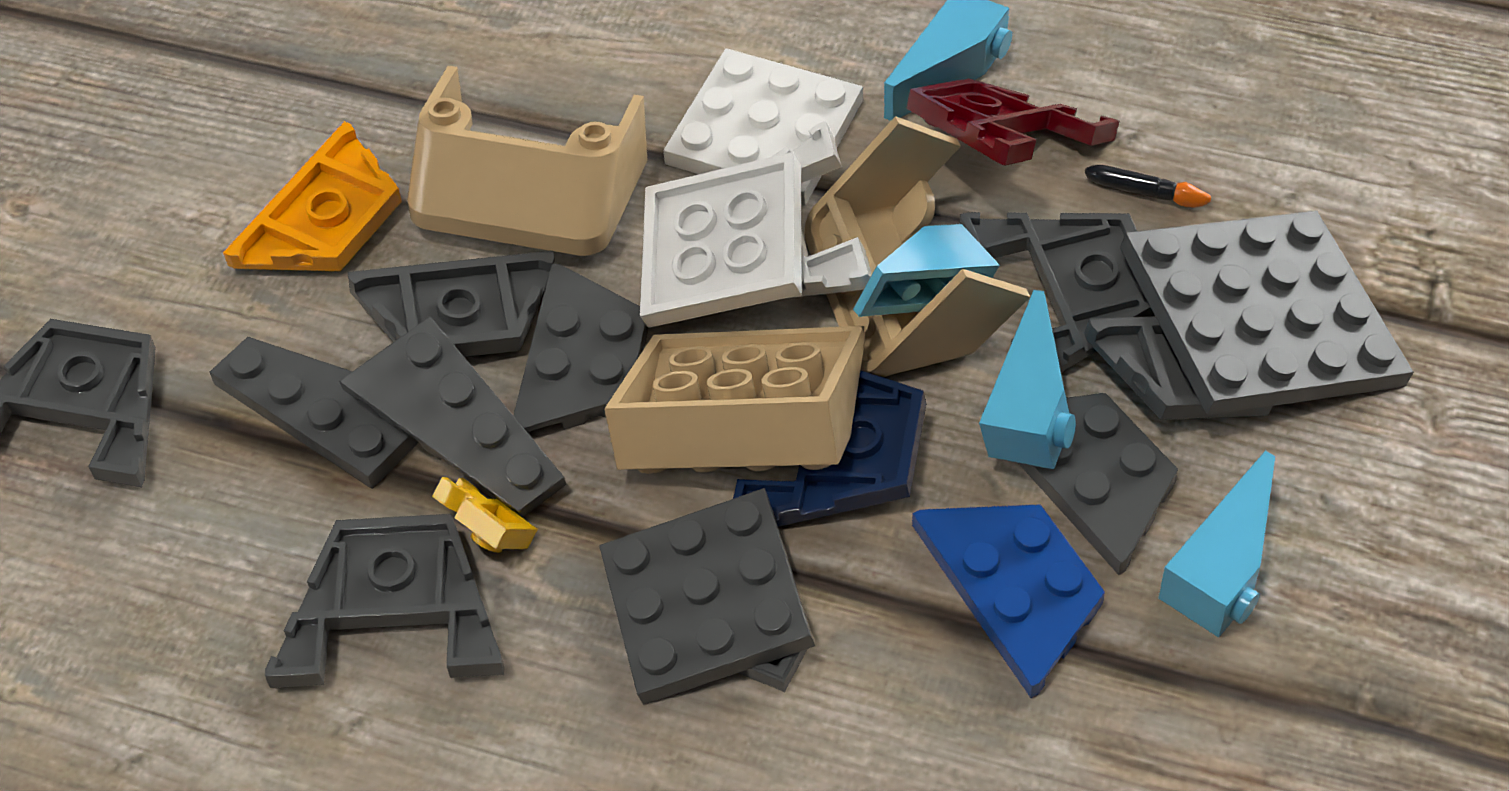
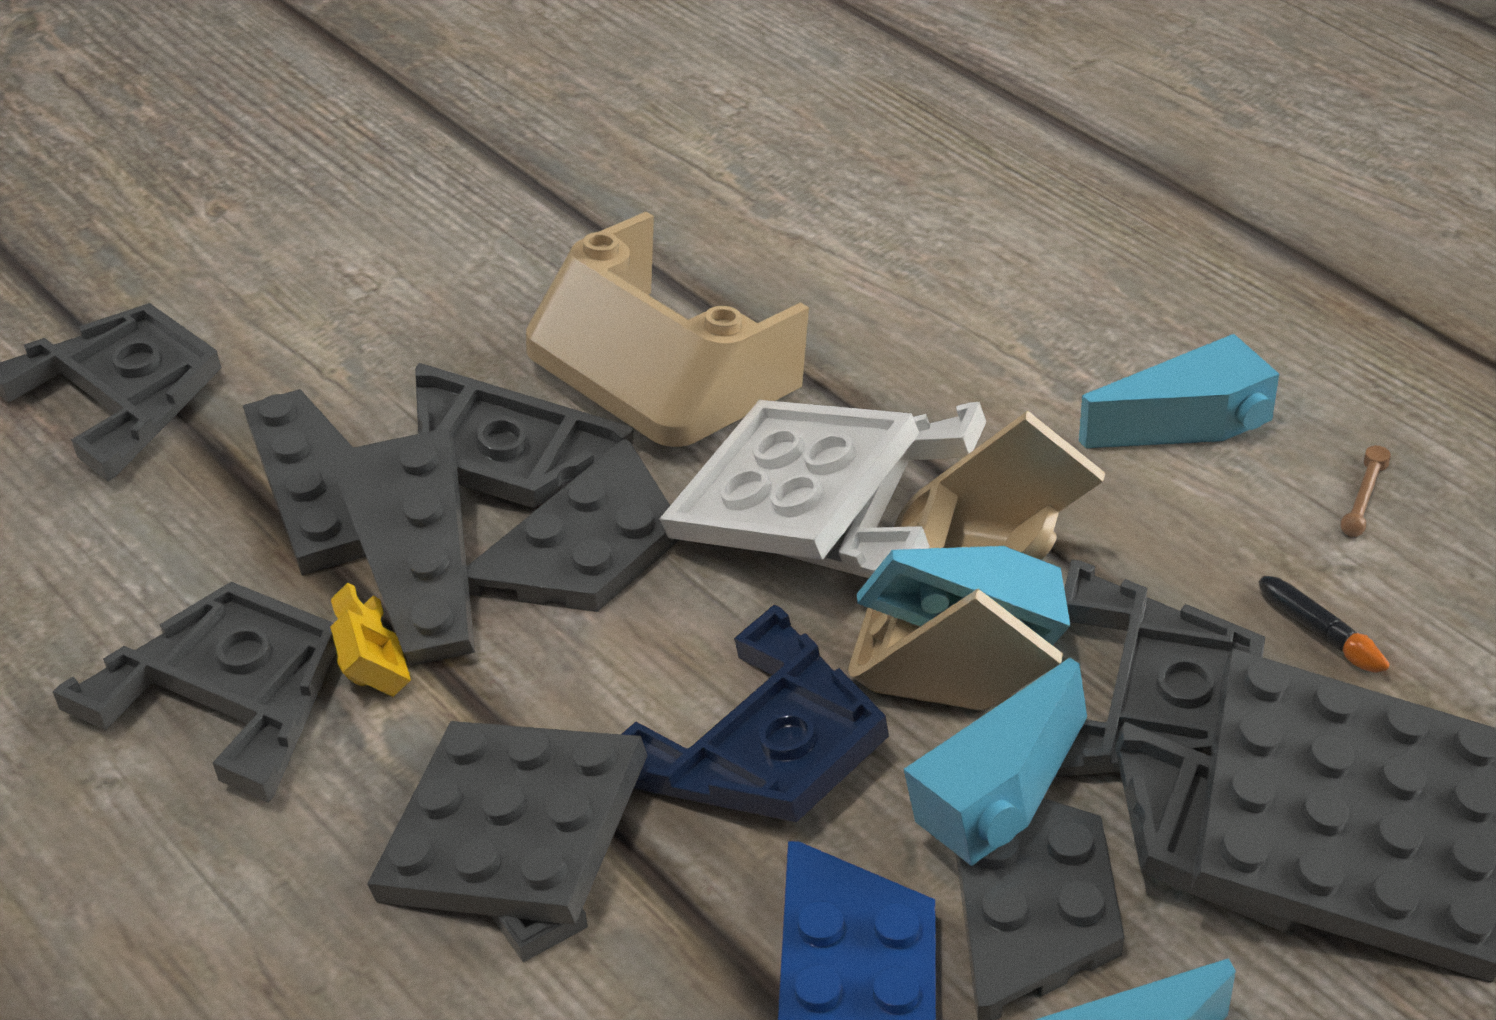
camera: 30 degrees right, 10 degrees down
light orange wing [223,121,402,271] -> none
tan slope [605,326,866,474] -> none
white plate [663,48,863,206] -> none
dark red wing [906,78,1120,166] -> none
none -> medium nougat hinge [1340,445,1391,537]

